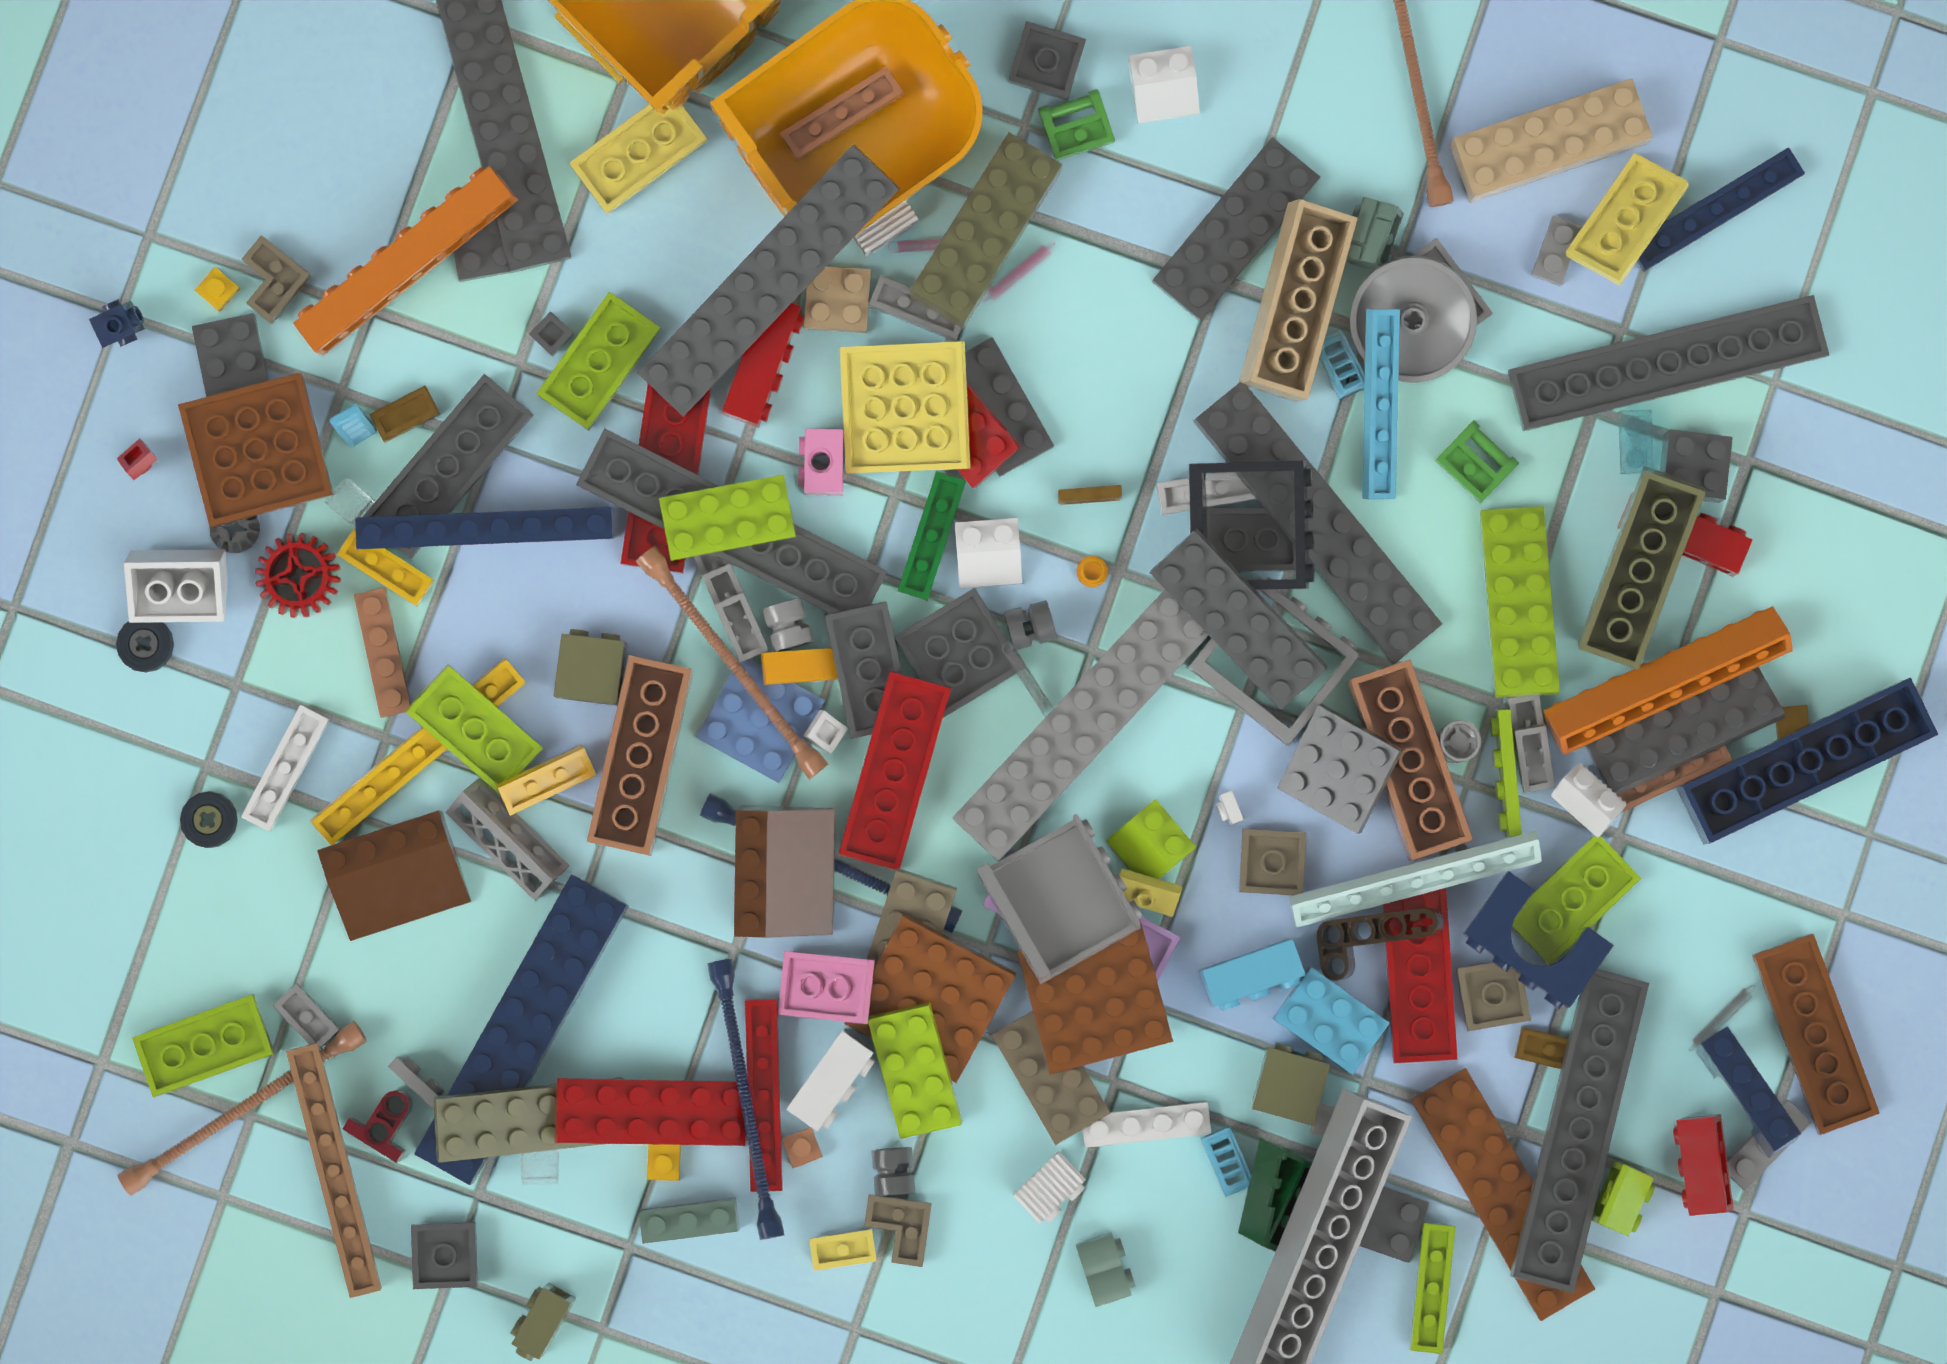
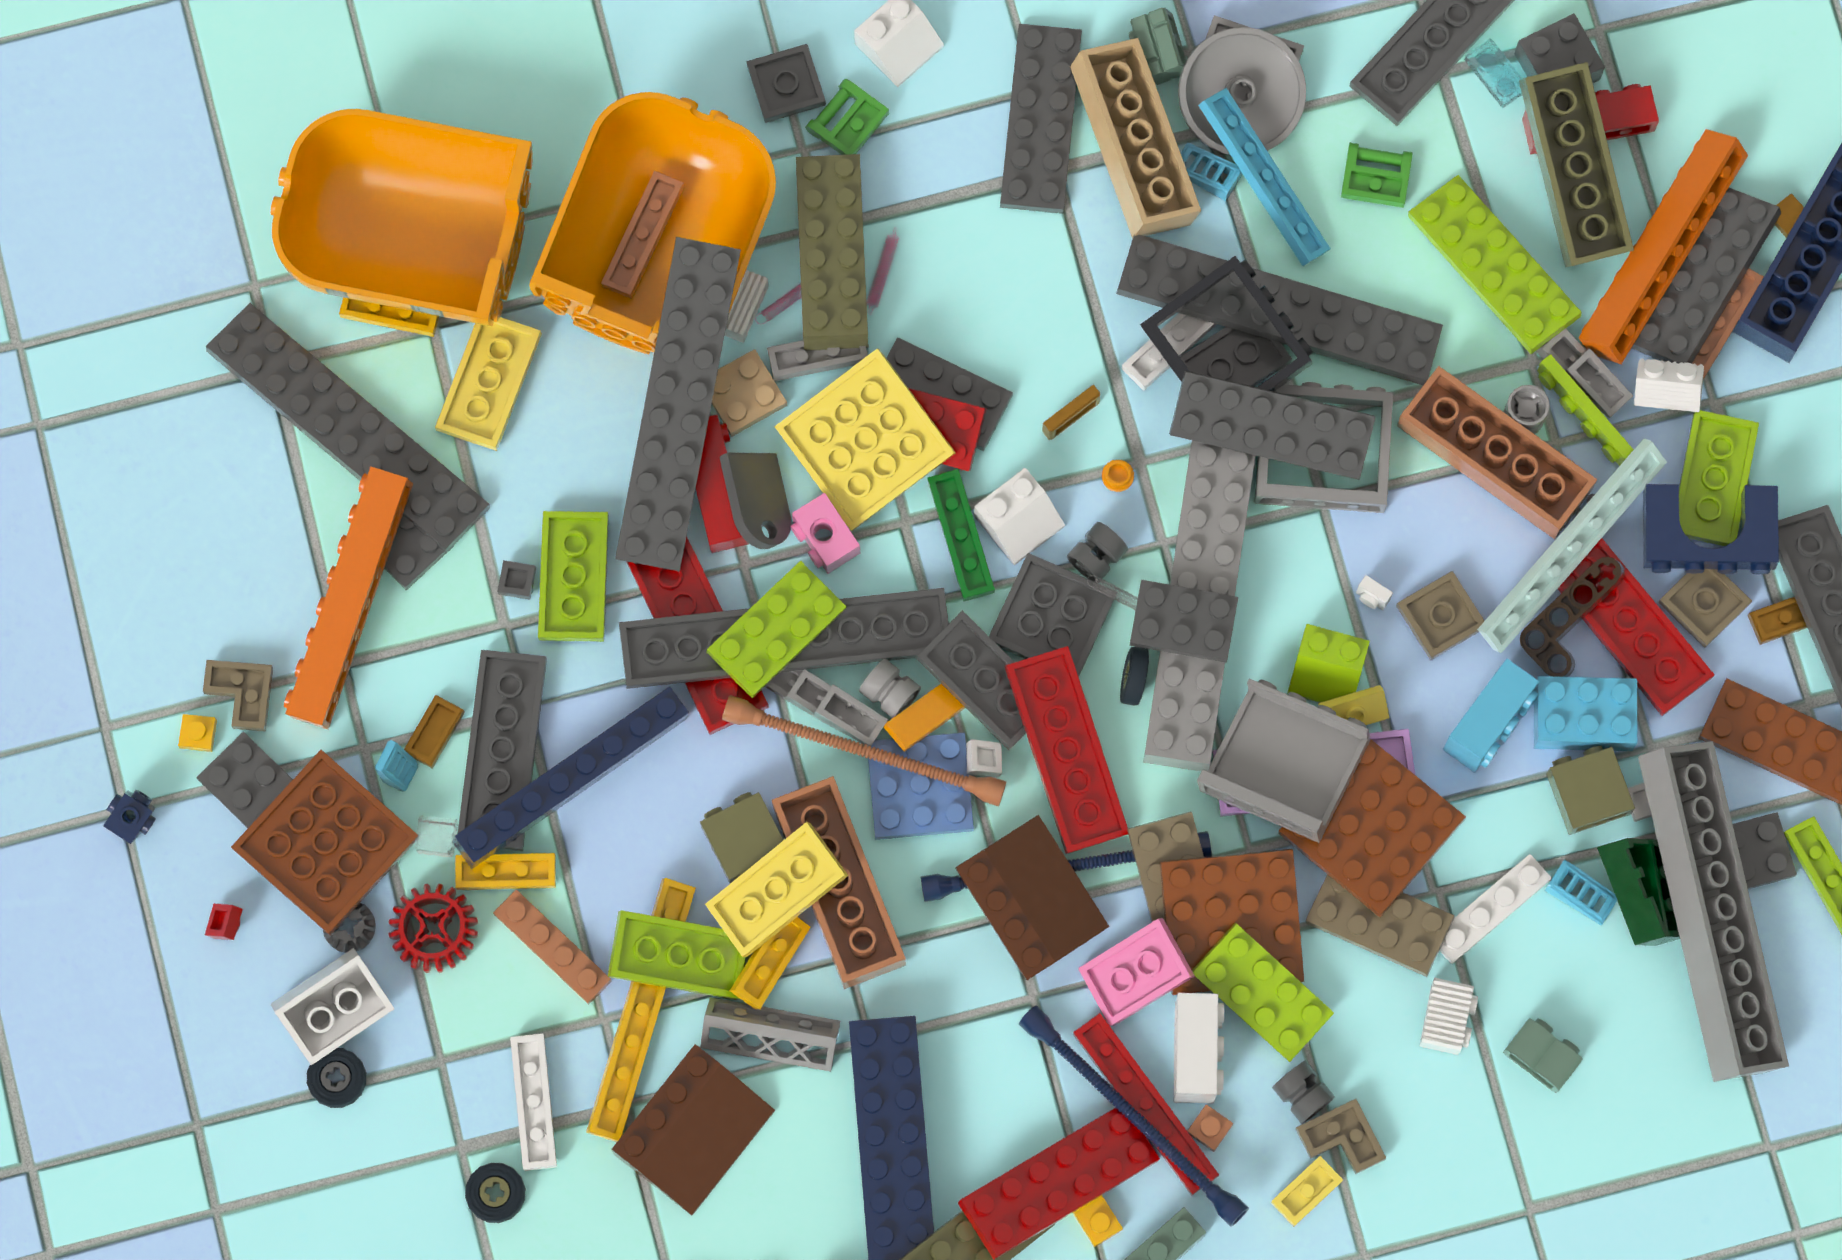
camera: 30 degrees left, 10 degrees down
plate [1277,704,1403,834] -> none
none -> light yellow plate [705,822,848,958]
none -> dark grey tile [719,452,791,549]
none -> black bush [1120,647,1149,706]
none -> dark grey plate [1129,580,1238,663]

